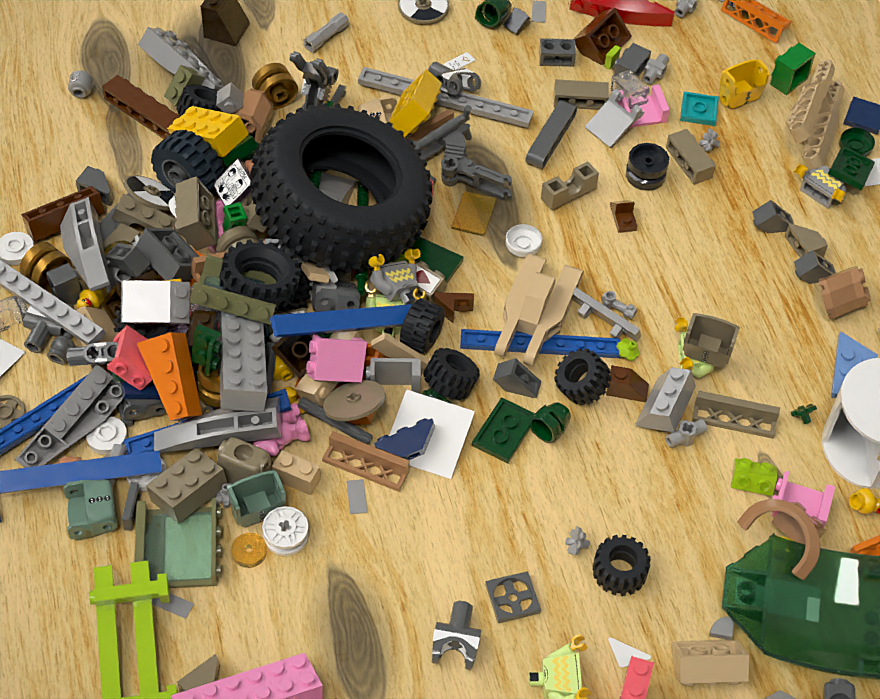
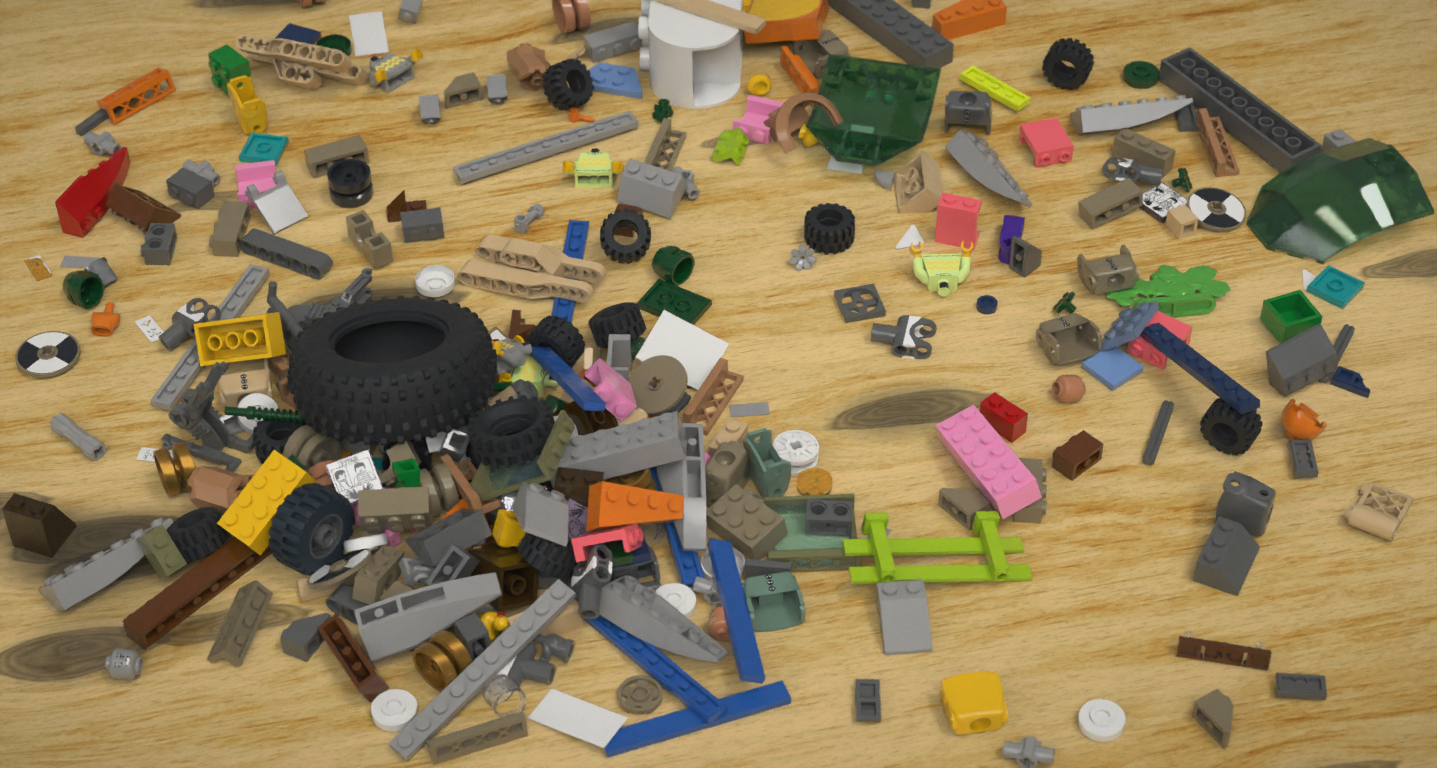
camera: 85 degrees left, 10 degrees down
dark green bracket [191,324,223,376] -> none
light grey brick [216,82,243,114] -> none
dark blue slope [374,418,435,460] -> none
dark grey slope [493,358,541,398] -> none
light grey hinge [573,288,641,342] -> none
lime tile [605,45,621,70] -> none
clear brick [611,70,650,109] -> none
lime plant [616,338,640,361] -> none
dark tan piece [683,313,740,367] -> none
light grey plant [699,128,720,152] -> none
dark green tile [828,146,875,191] -> none
none -> orange piece [91,302,121,336]
none -> dark tan fence [207,580,273,667]
none -> dark grey brick [400,207,444,243]
none -> light grey plate [453,111,639,184]
none -> black tyre [542,59,594,110]
none -> orange hand [568,107,595,123]
none -> dark grey brick [805,499,853,537]
none -> light grey slope [876,580,932,656]

